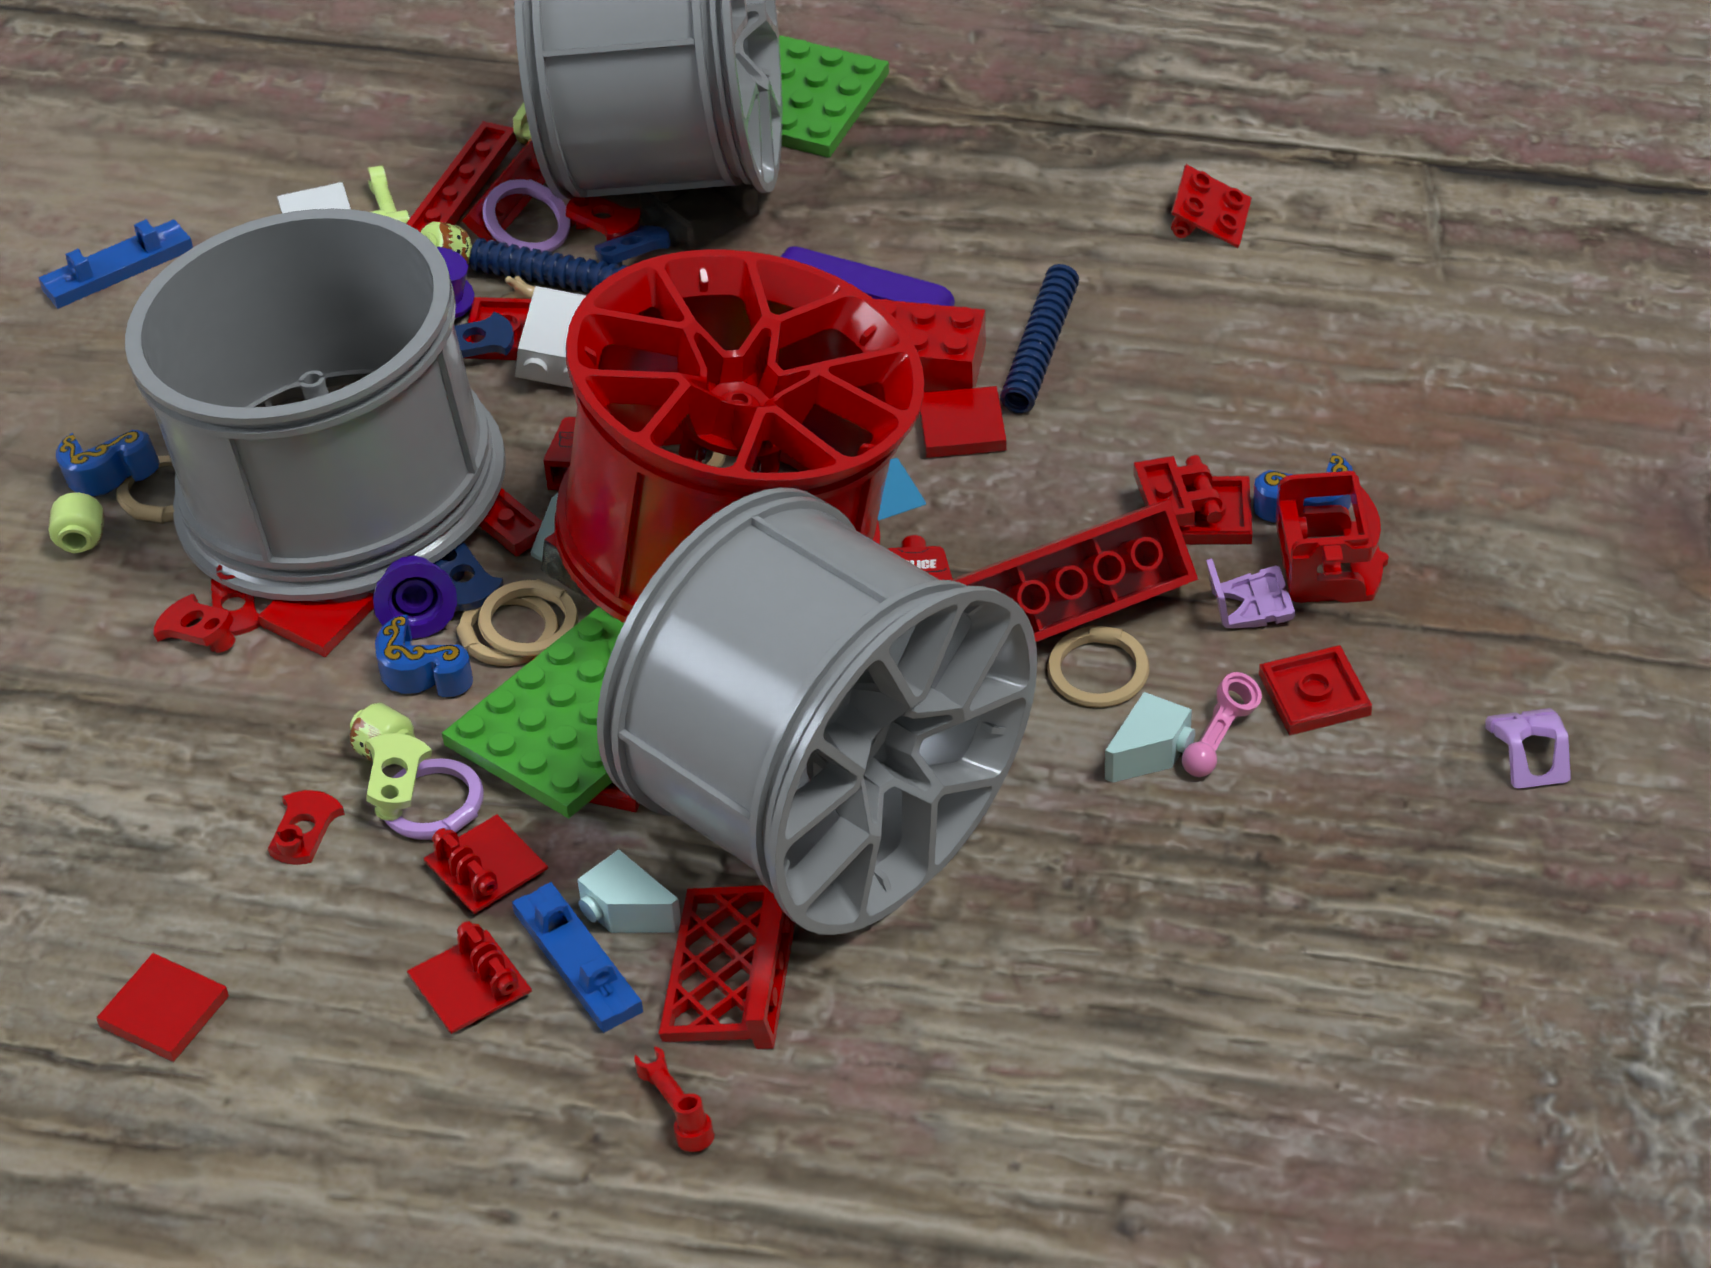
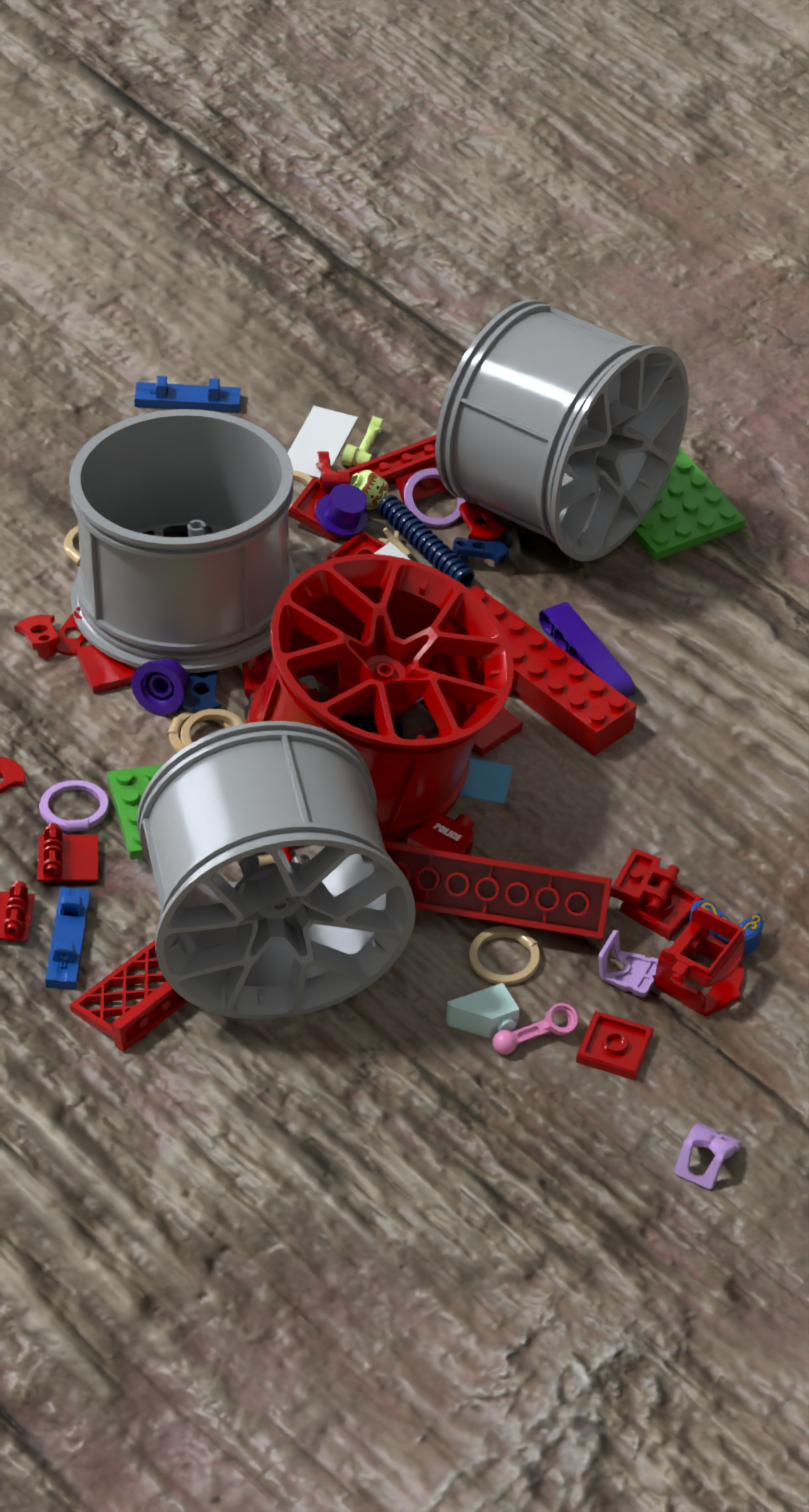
camera: 30 degrees right, 0 degrees up
yellowish green head [48,492,104,553] -> none
blue animal [56,430,160,497] -> none
yellowish green head [350,703,415,766] -> none
yellowish green piece [366,733,432,821] -> none
blue animal [375,614,473,697] -> none
dark blue piece [455,312,514,358] -> none
light aqua slope [577,849,681,933] -> none
red brick [634,1046,715,1152] -> none
red tile [920,386,1007,458] -> none
dark blue piece [1000,264,1079,413] -> none

